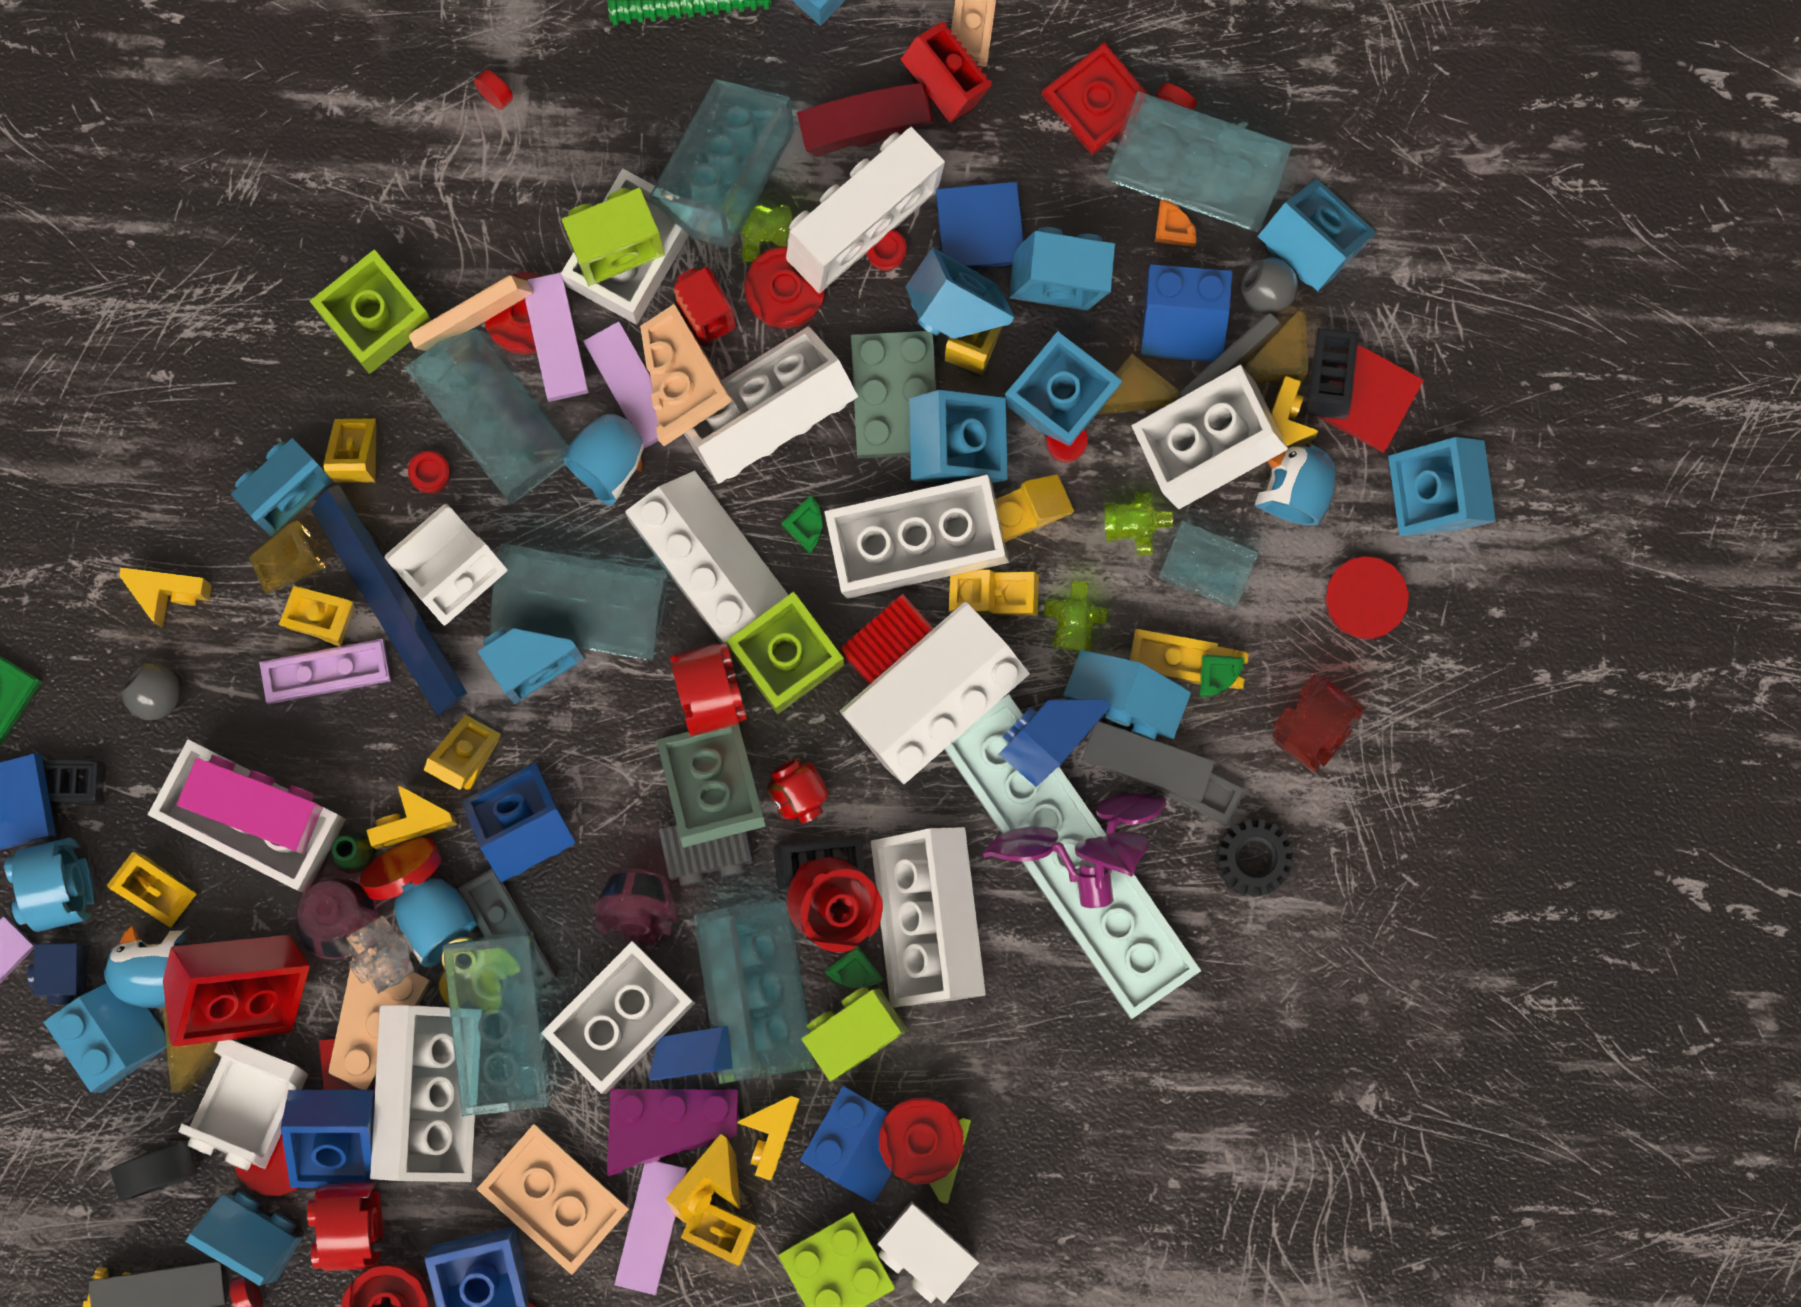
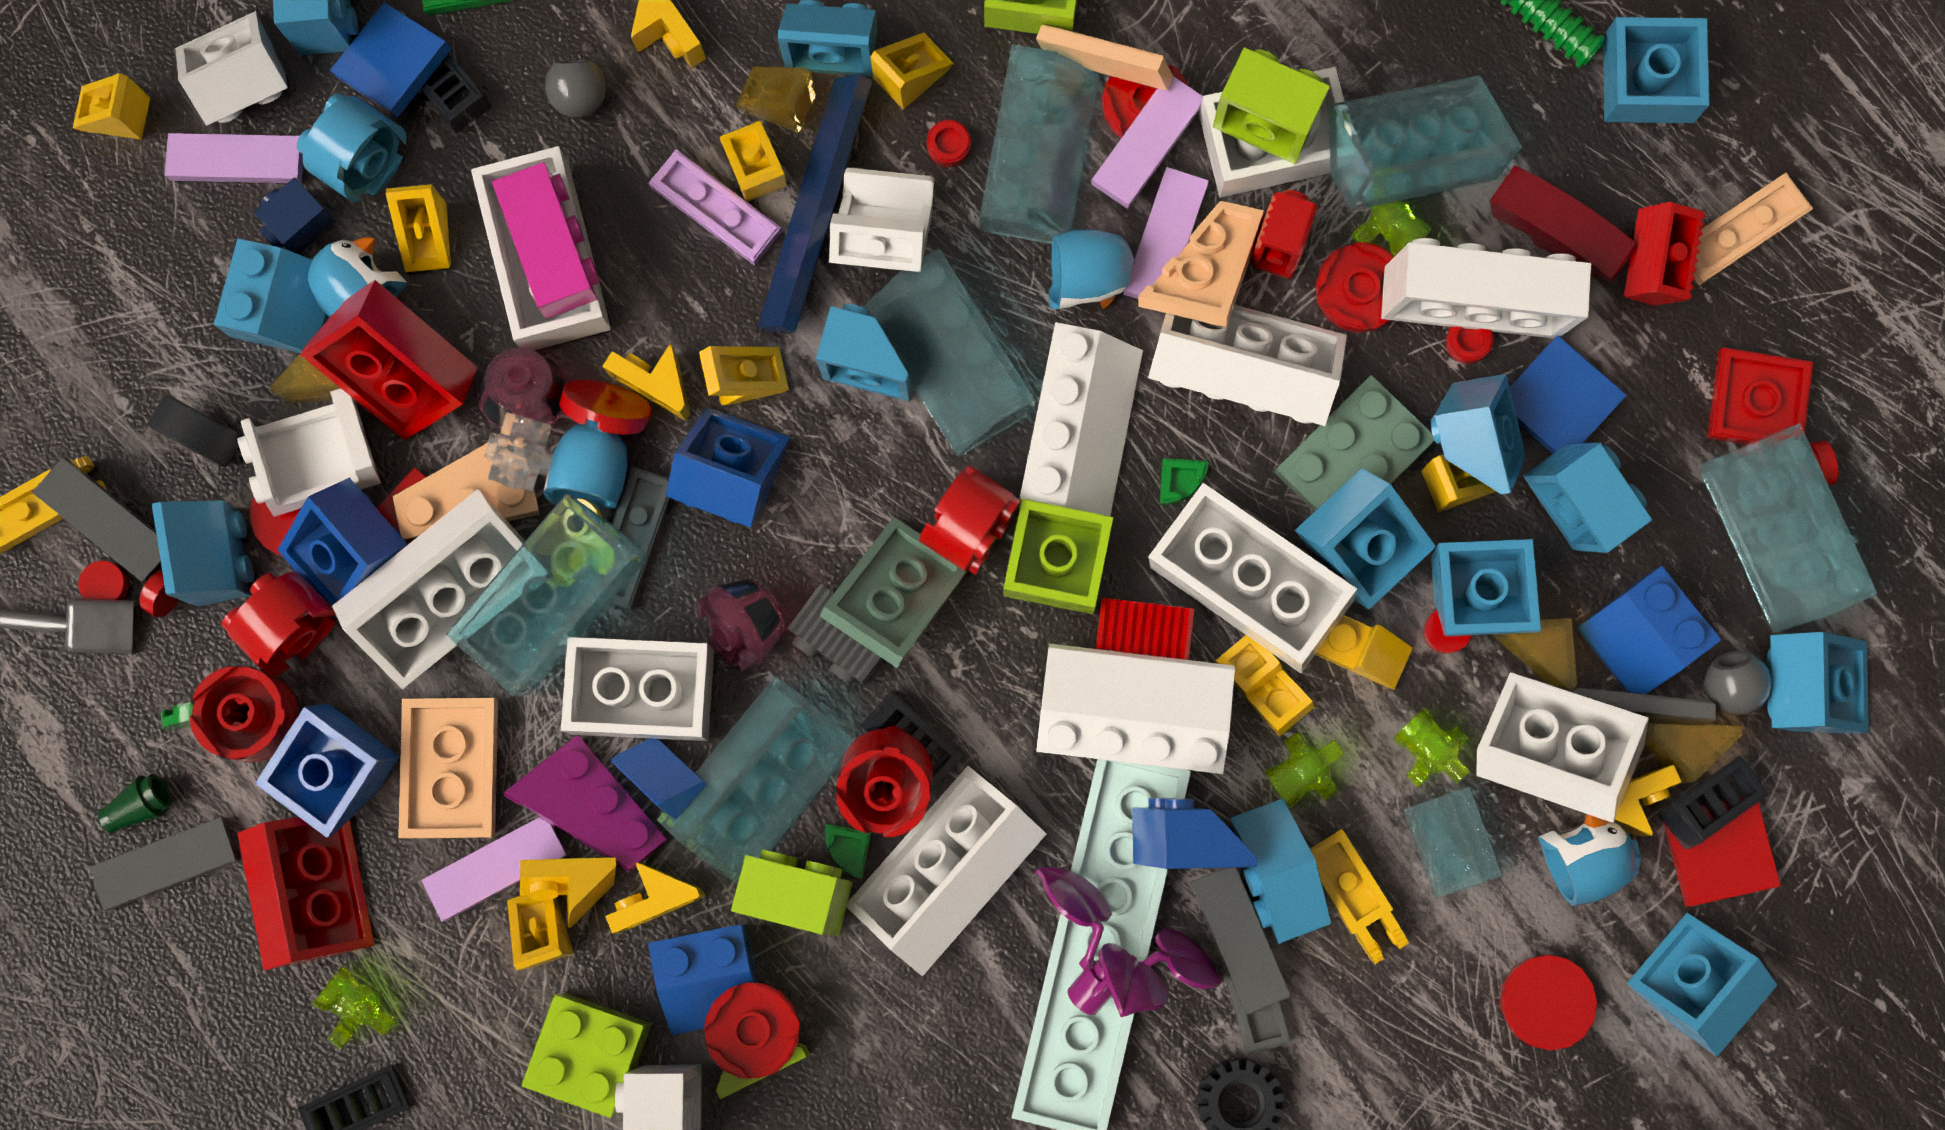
camera: 55 degrees right, 0 degrees up
dark green cone [332,832,374,874] -> none
red head [767,758,829,824] -> none
orange tile [1154,199,1196,247] -> none
green tile [1199,654,1244,698] -> none
clear red brick [1272,674,1366,774] -> none

